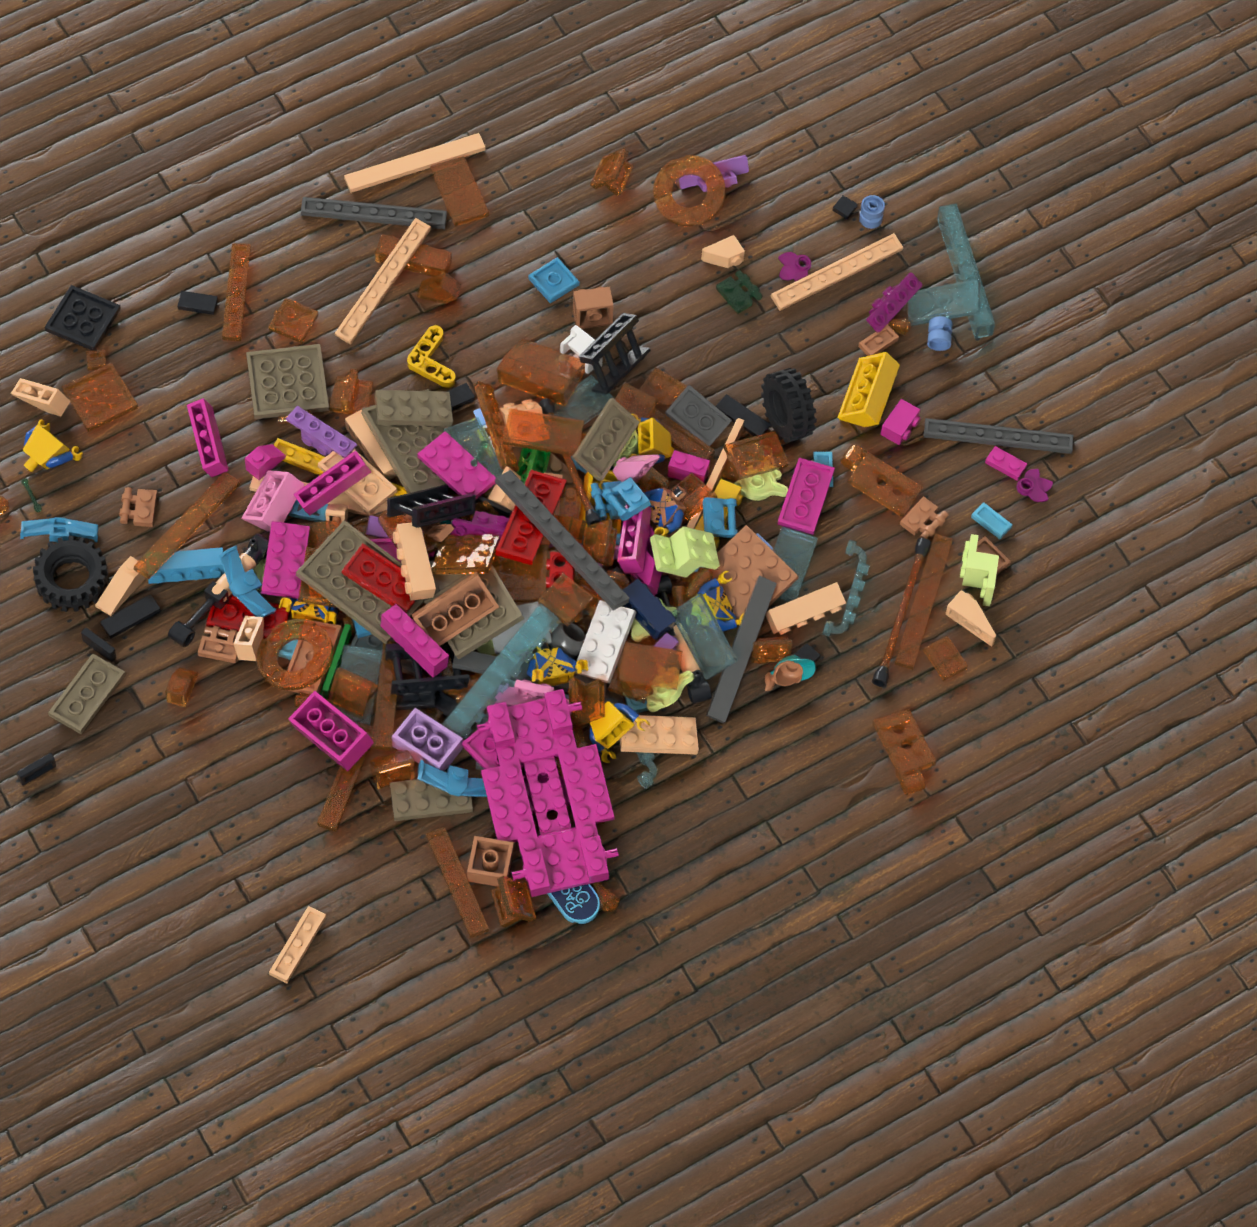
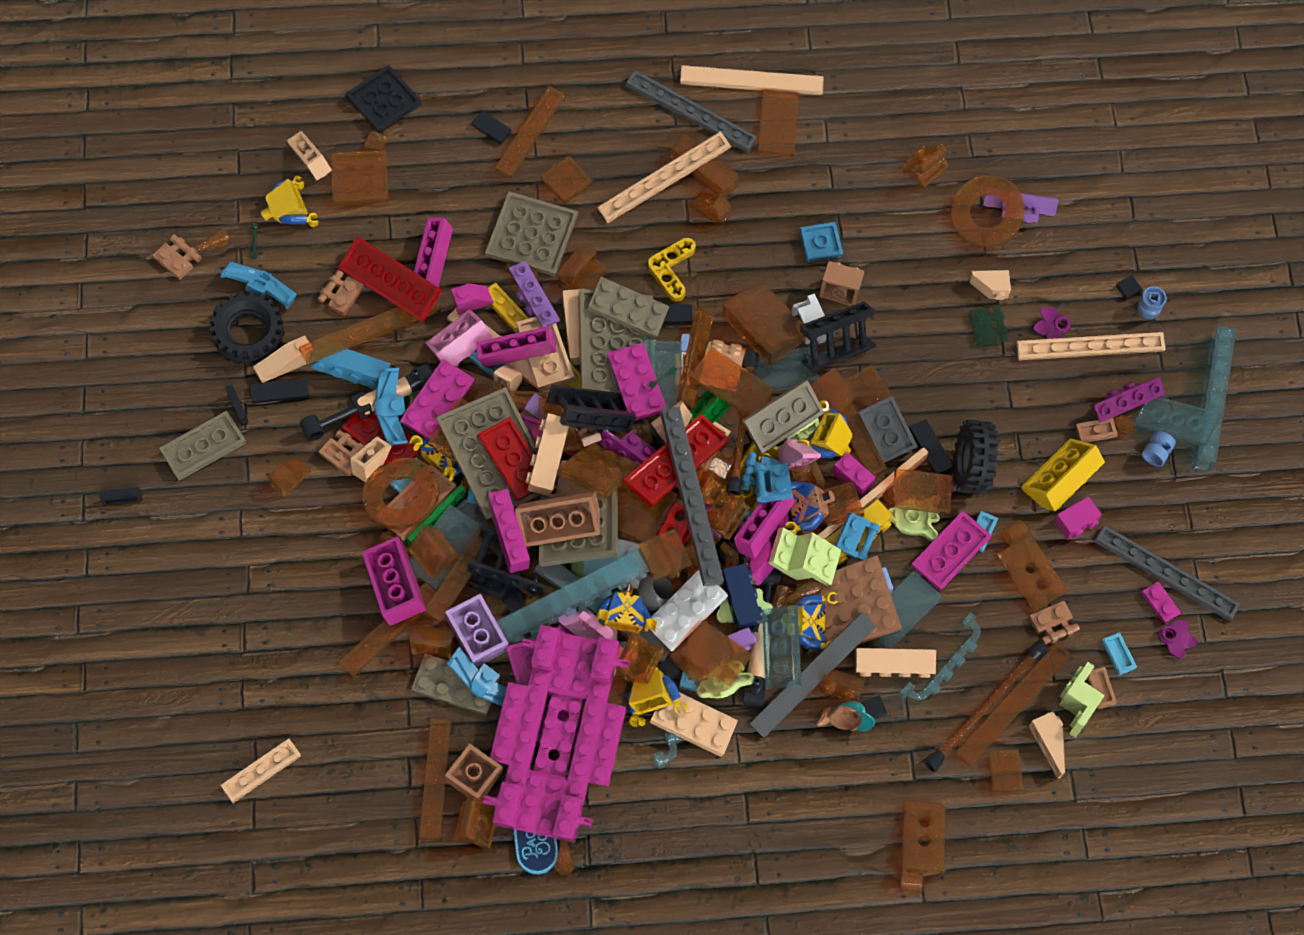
camera: 25 degrees right, 5 degrees up
none -> red plate [338,236,443,322]

